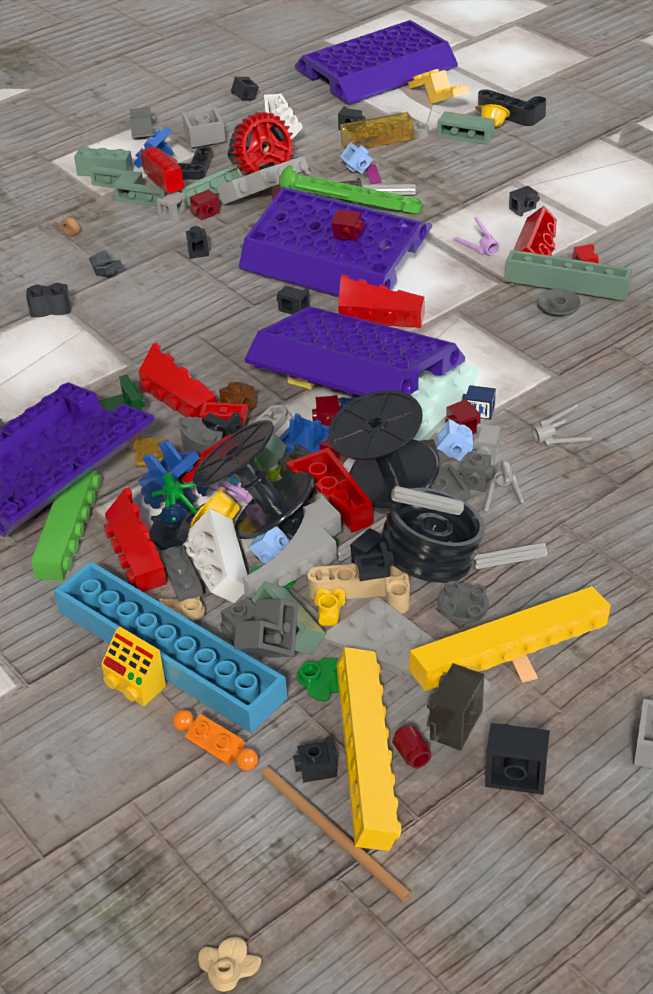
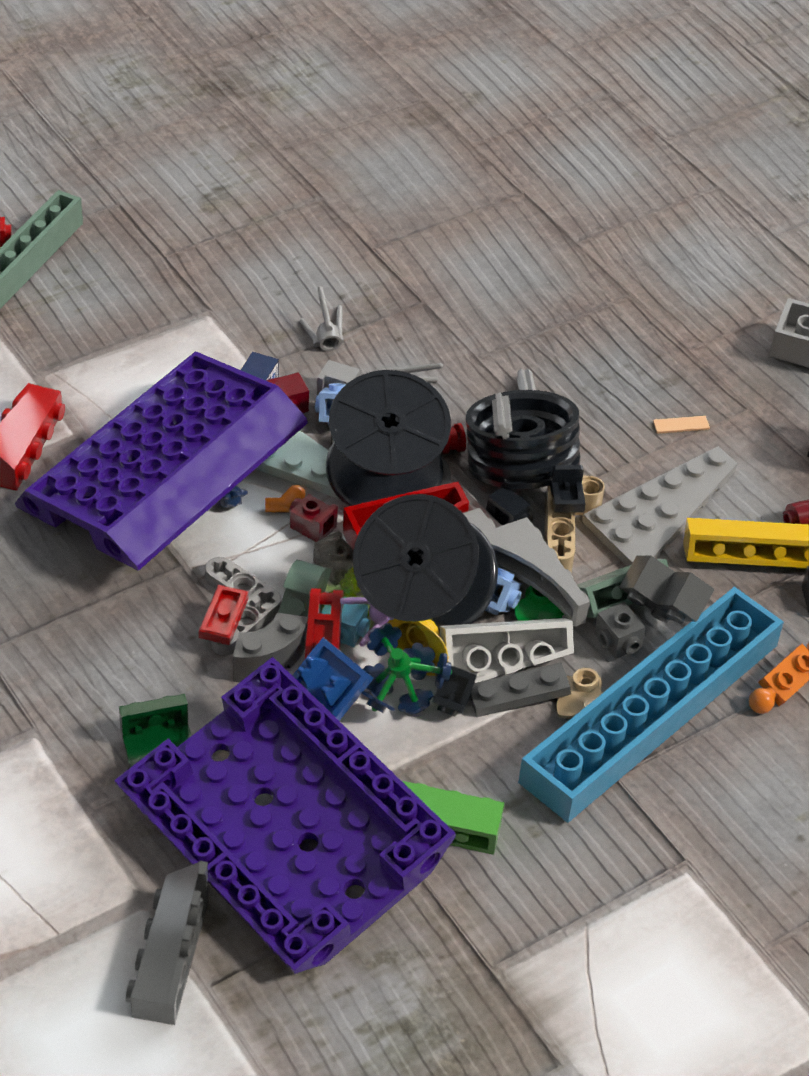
camera: 90 degrees left, 5 degrees up
yellow slope [101,627,166,706] -> none
red wedge [103,487,167,592] -> none
red wedge [138,342,217,418] -> none
black bracket [204,412,243,438] -> none
reddish brown brick [219,382,255,410] -> none
blue plate [279,413,329,458] -> none
green plate [297,658,339,702] -> none
dark red brick [312,395,339,427] -> none
yellow plate [314,588,346,626] -> none
yellow brick [408,586,611,691] -> none
clear smoke brick [427,663,484,751] -> none
dark grey dish [437,581,489,623] -> none
dark grey dish [538,289,580,315] -> none

